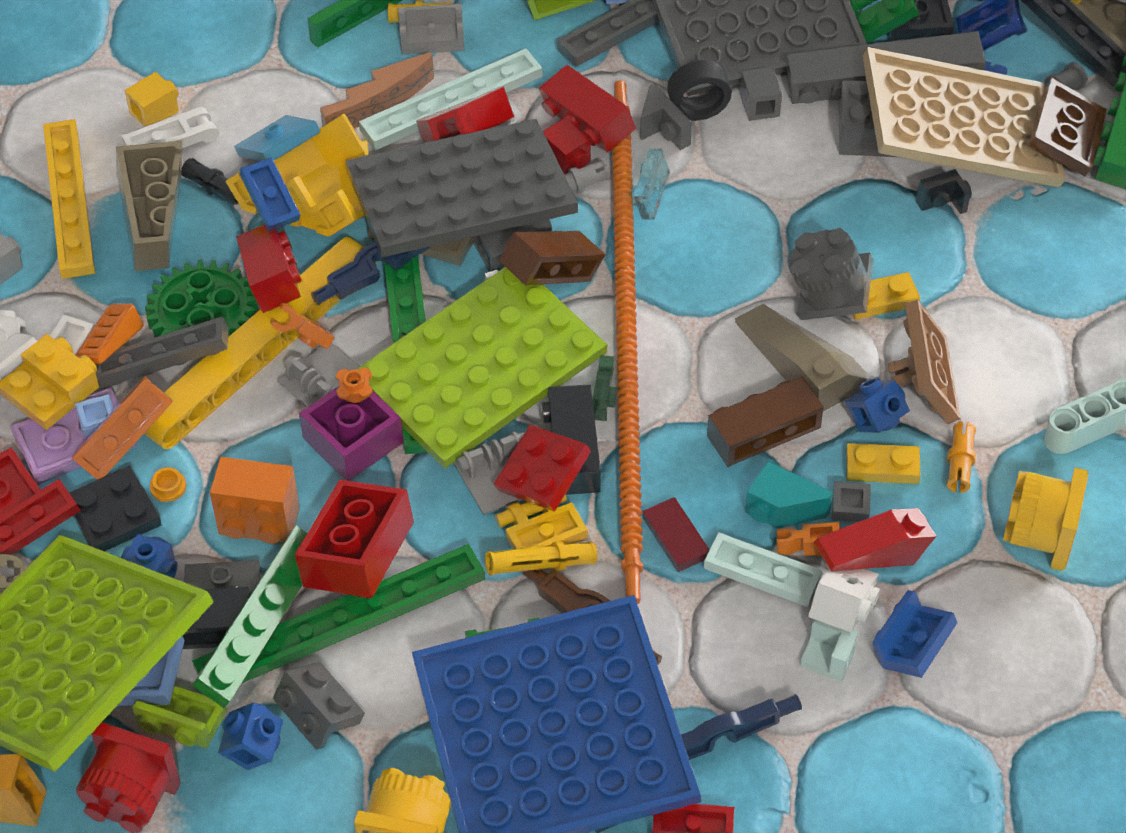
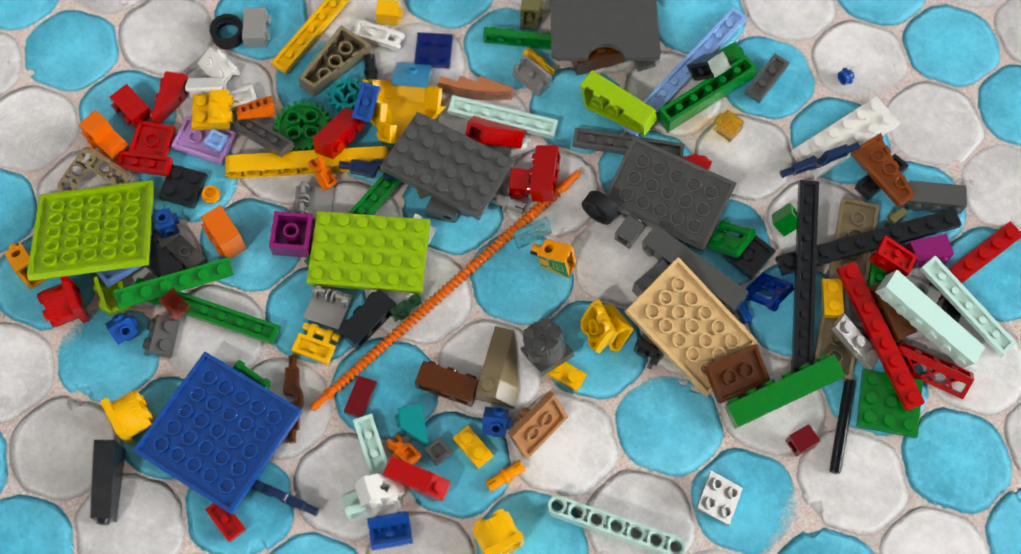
camera: 45 degrees right, 15 degrees up
orange plate [72,376,173,480] -> none
red brick [295,479,414,599] -> none
orange plate [336,368,373,403] -> none
yellow pin [485,541,598,575] -> none
red plate [493,425,591,512] -> none
reddish brown brick [499,231,606,285] -> none
dark grey slope [640,83,692,150] -> none
dark grey bush [1044,62,1088,90] -> none
none -> clear red panel [158,287,191,321]
none -> teal gear [327,76,362,113]
none -> clear blue plate [414,32,453,69]
none -> light orange torso [530,239,577,278]
none -> yellow piece [580,299,634,354]

